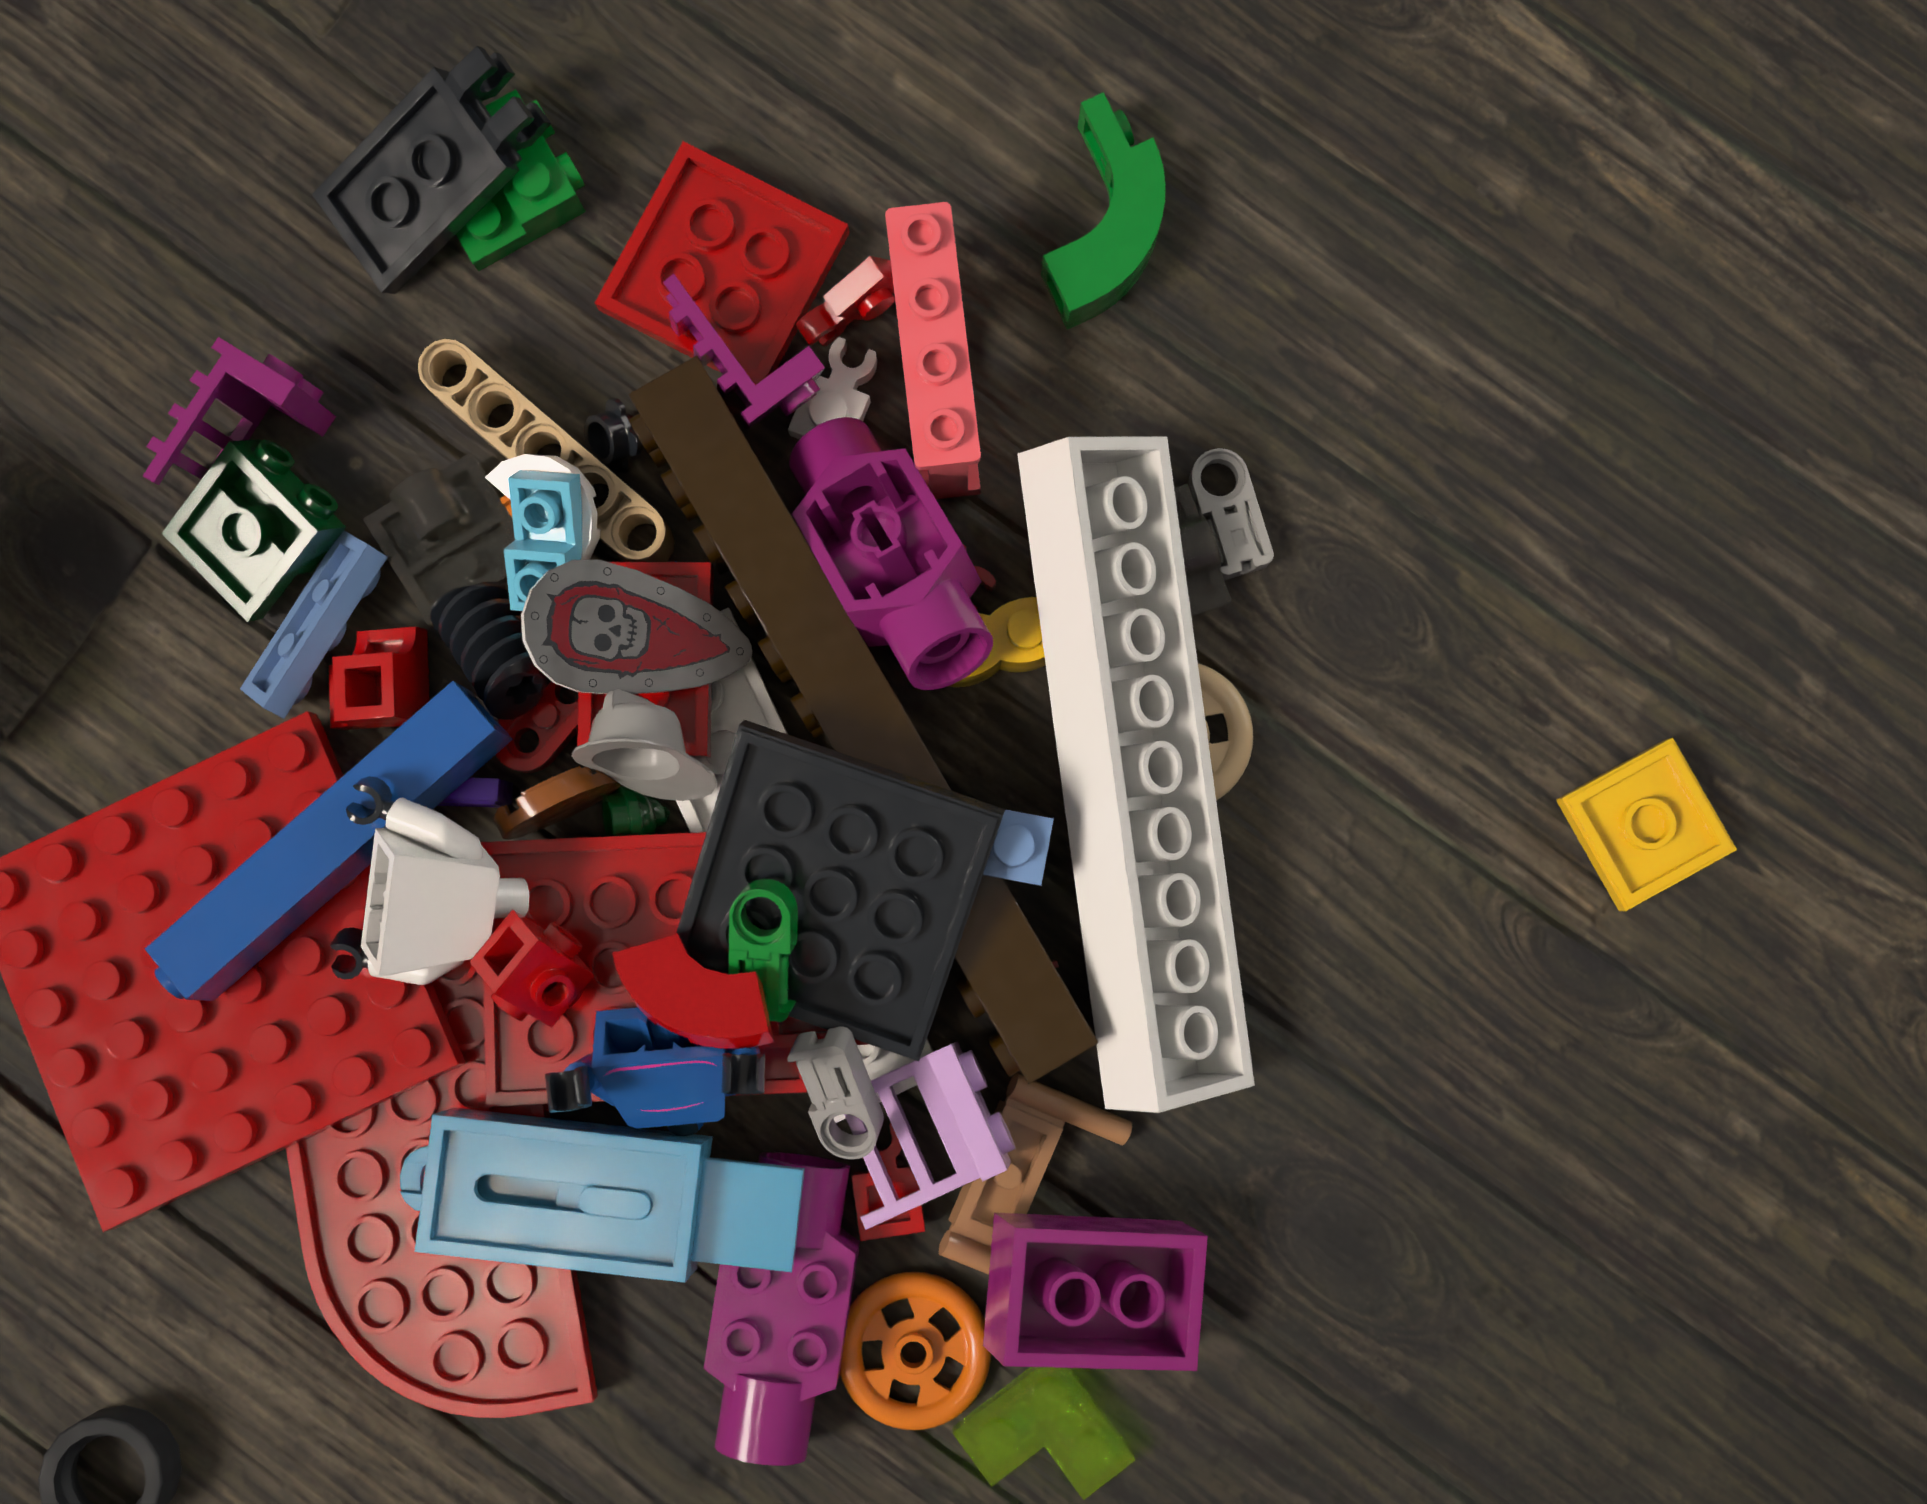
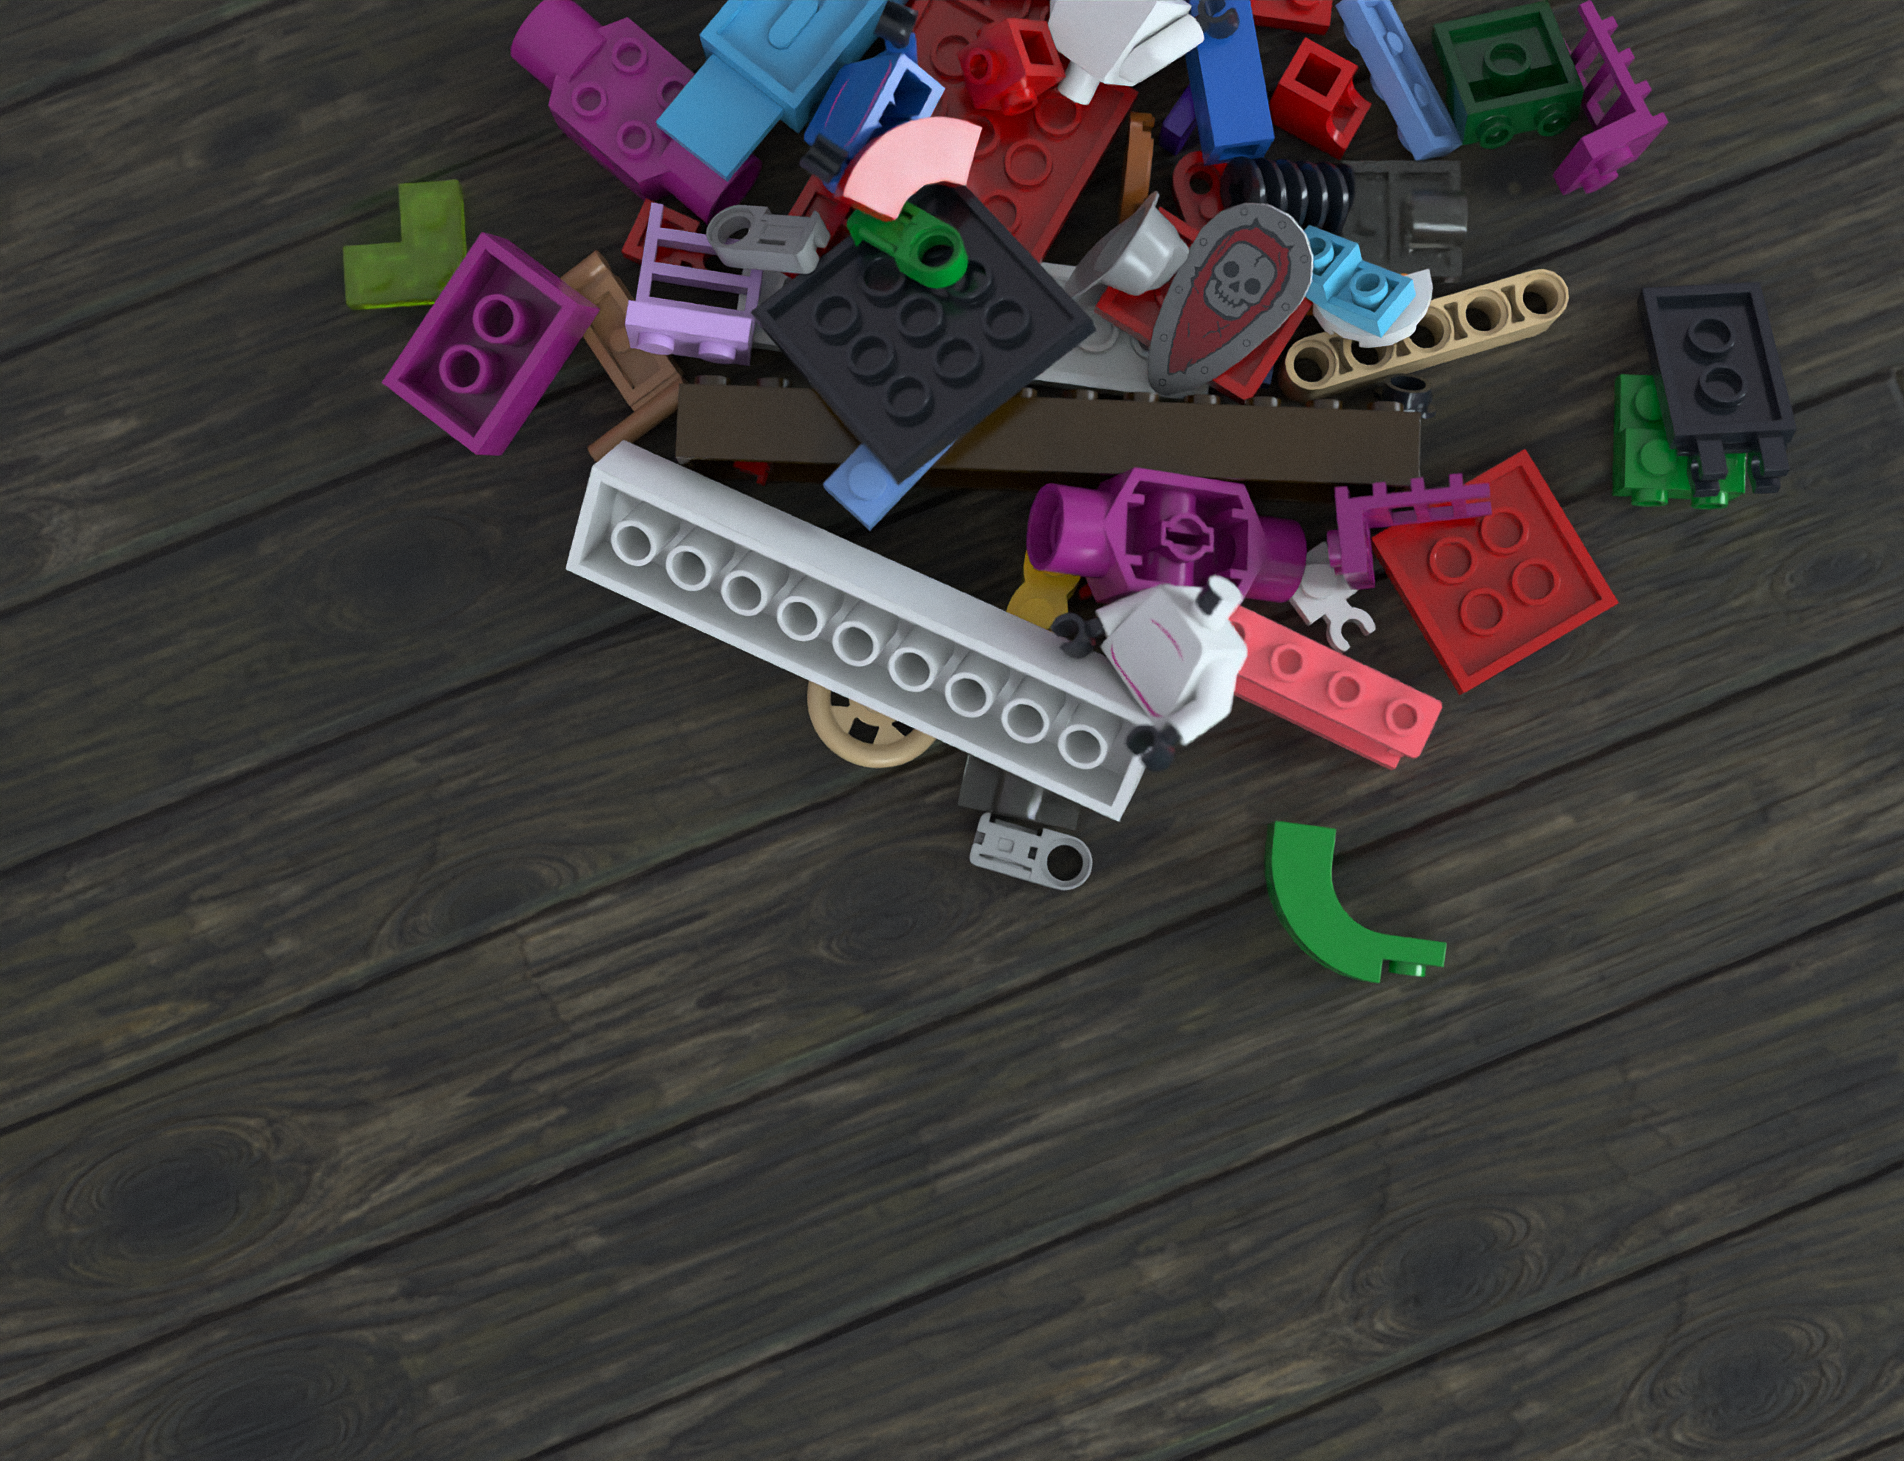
camera: 120 degrees right, 0 degrees up
dark green plate [602,786,670,837] -> none
red plate [795,256,895,346] -> none
orange plate [840,1272,991,1430] -> none
yellow plate [1556,738,1737,911] -> none
none -> white torso [1051,576,1247,771]

